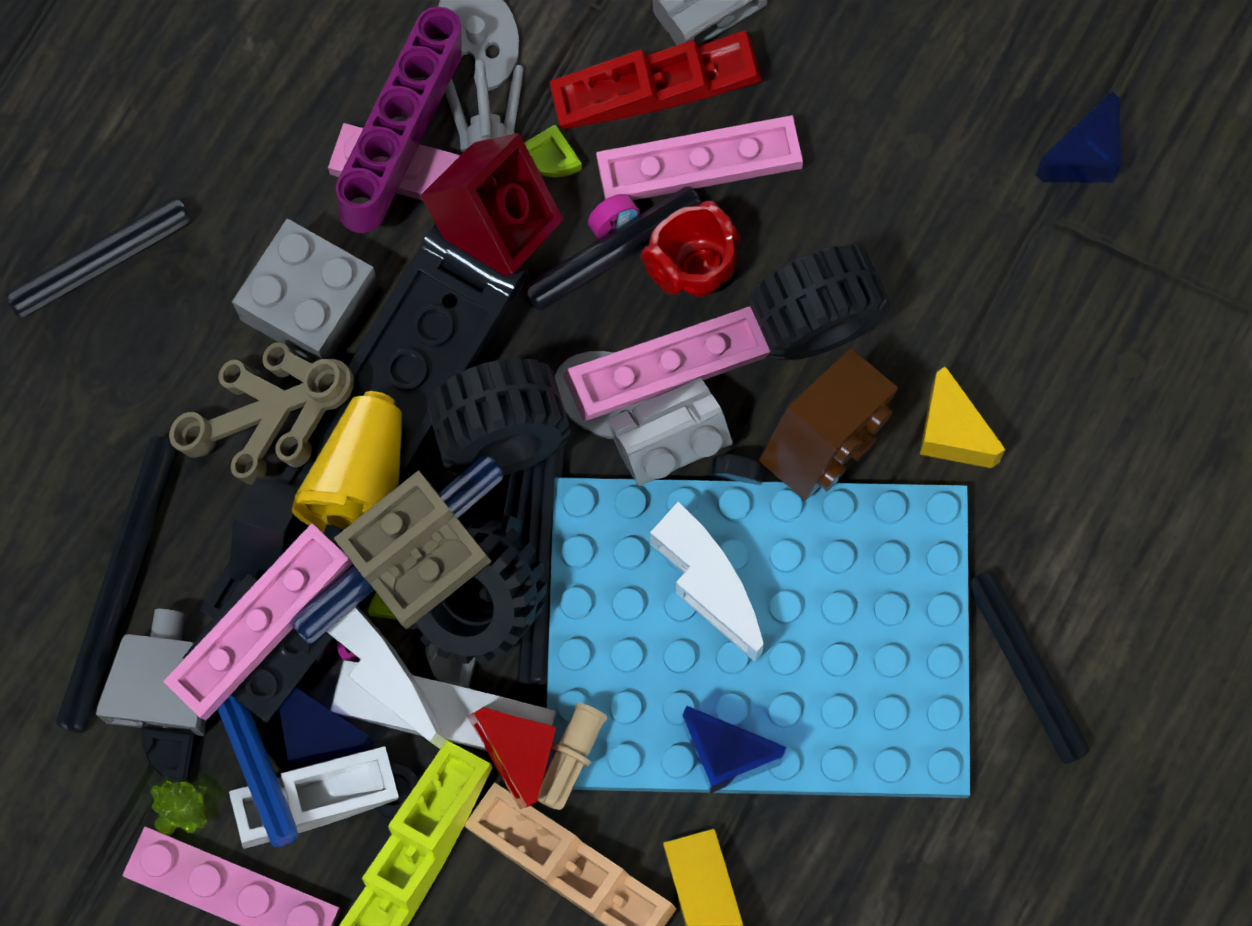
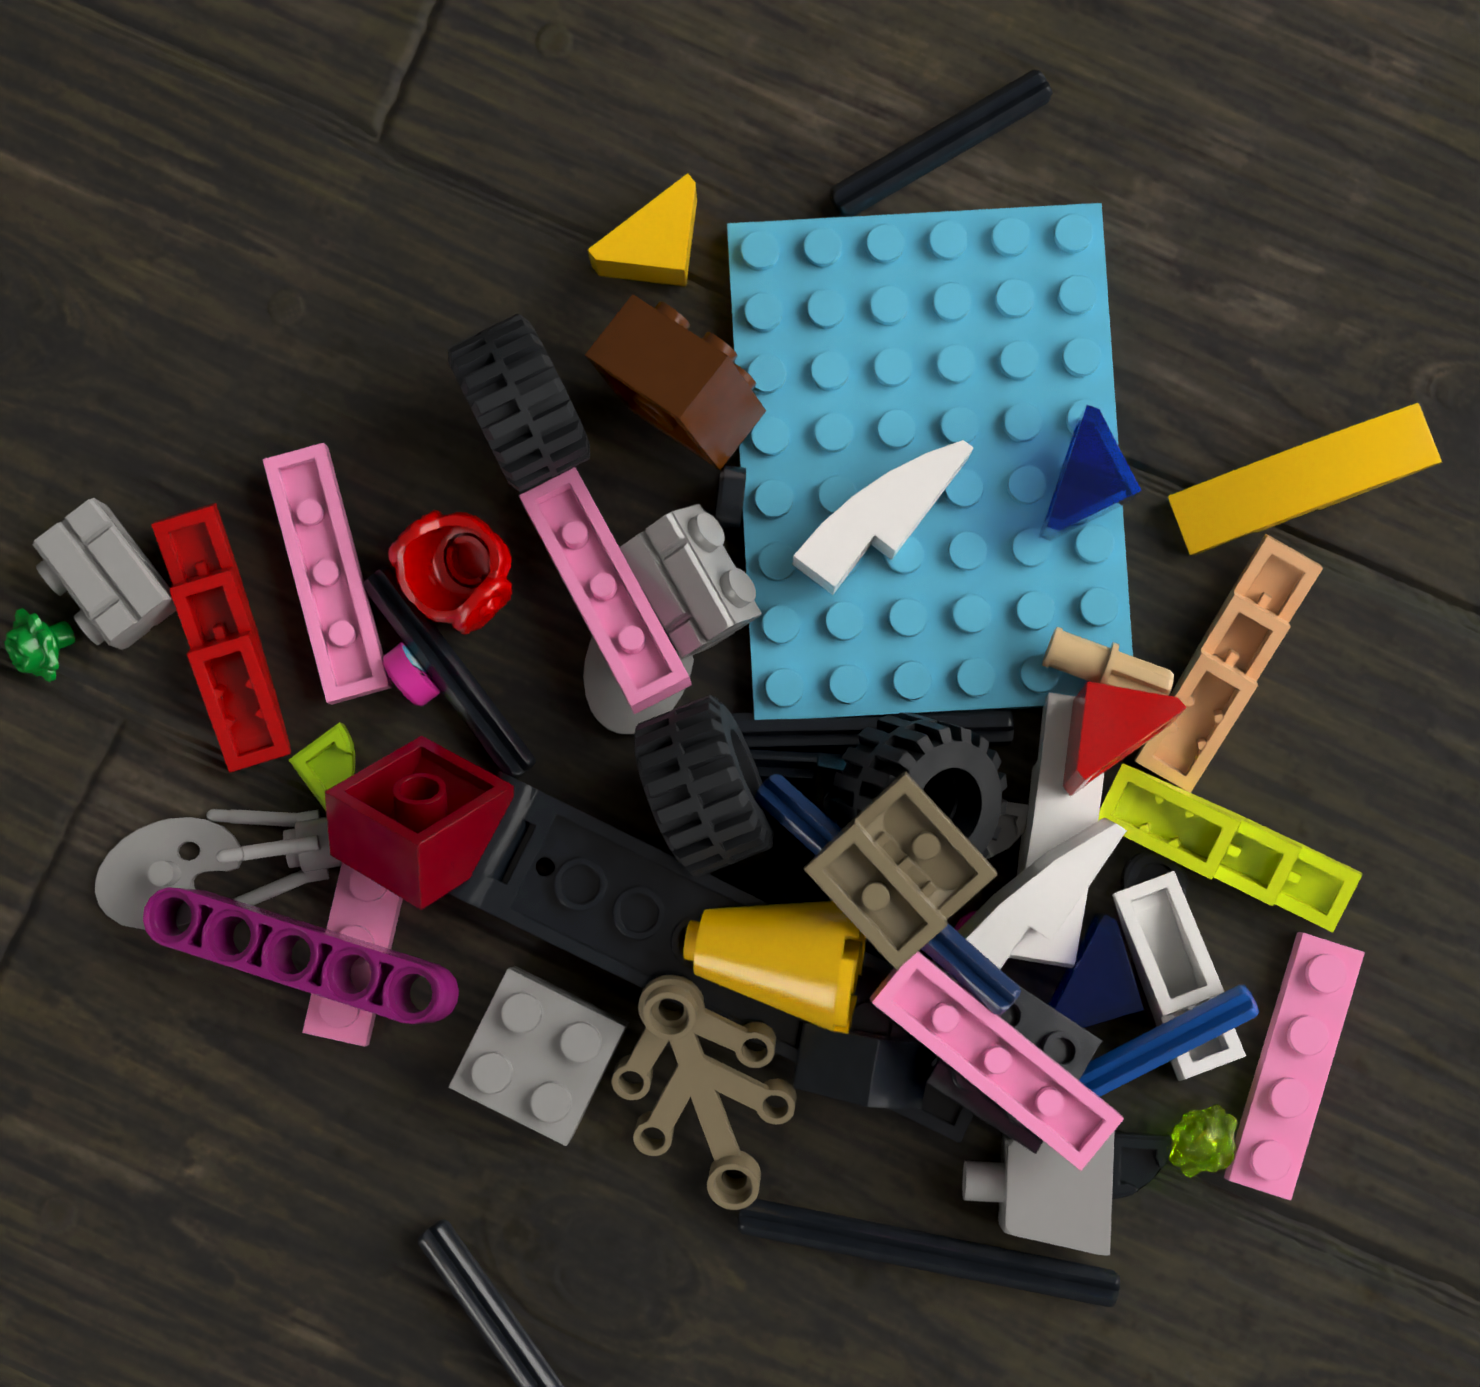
camera: 95 degrees left, 10 degrees up
clear blue slope [1036,92,1121,183] -> none

